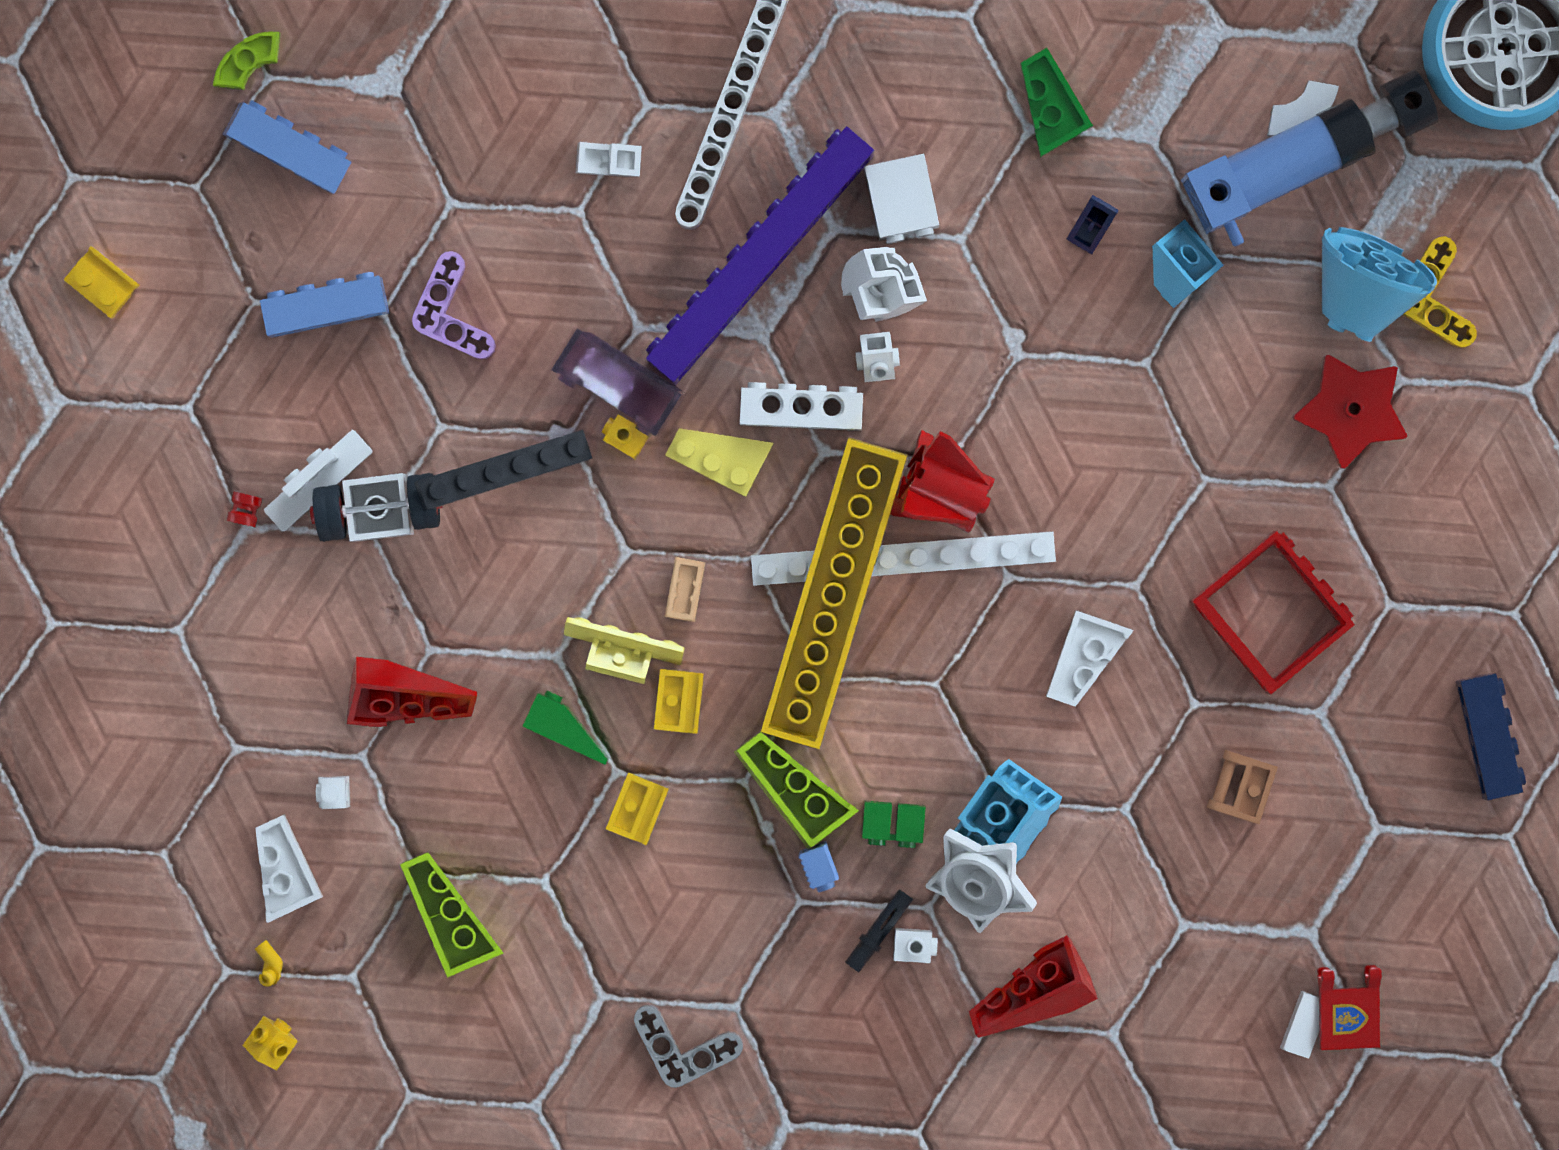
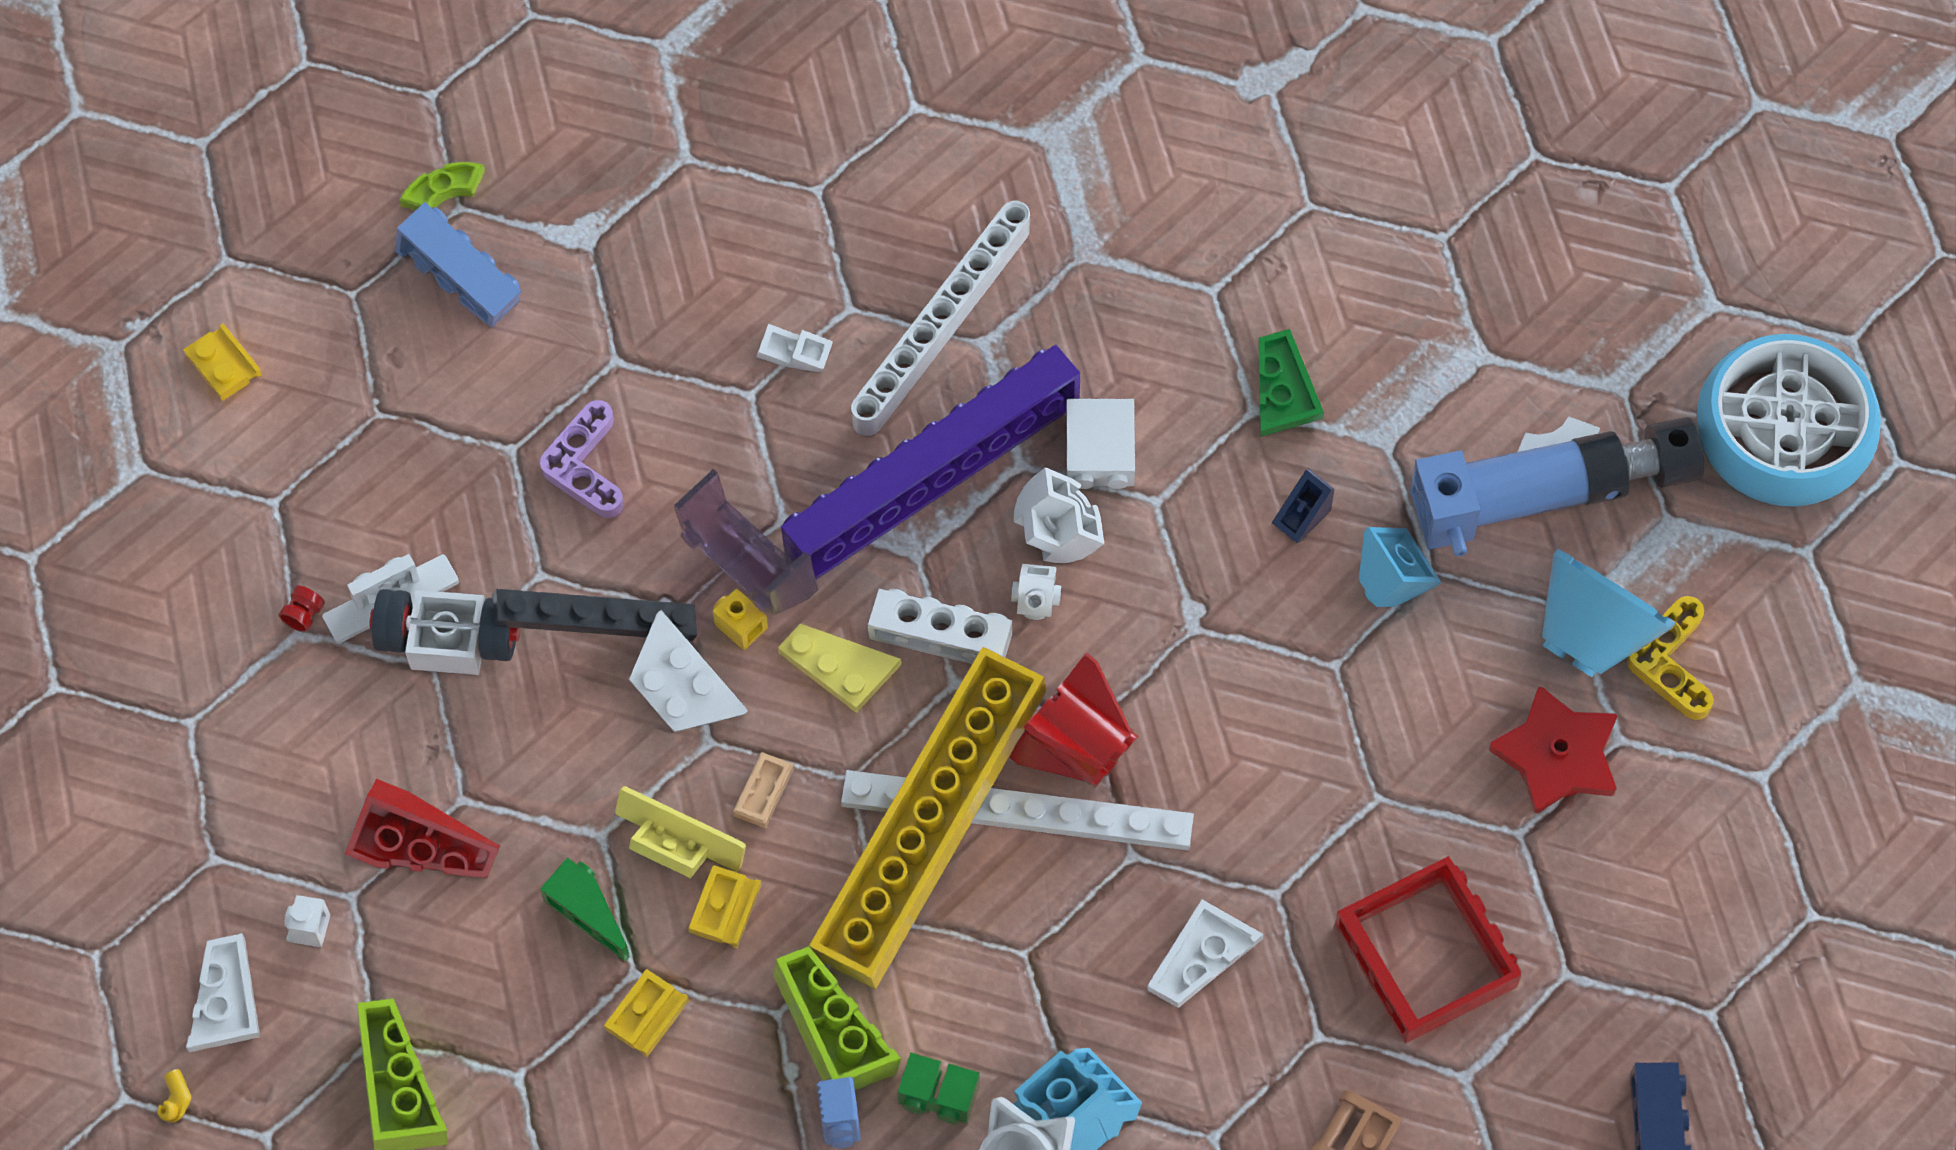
camera: 10 degrees right, 25 degrees down
medium blue brick [260,272,390,338] -> none
none -> white wing [629,610,748,733]

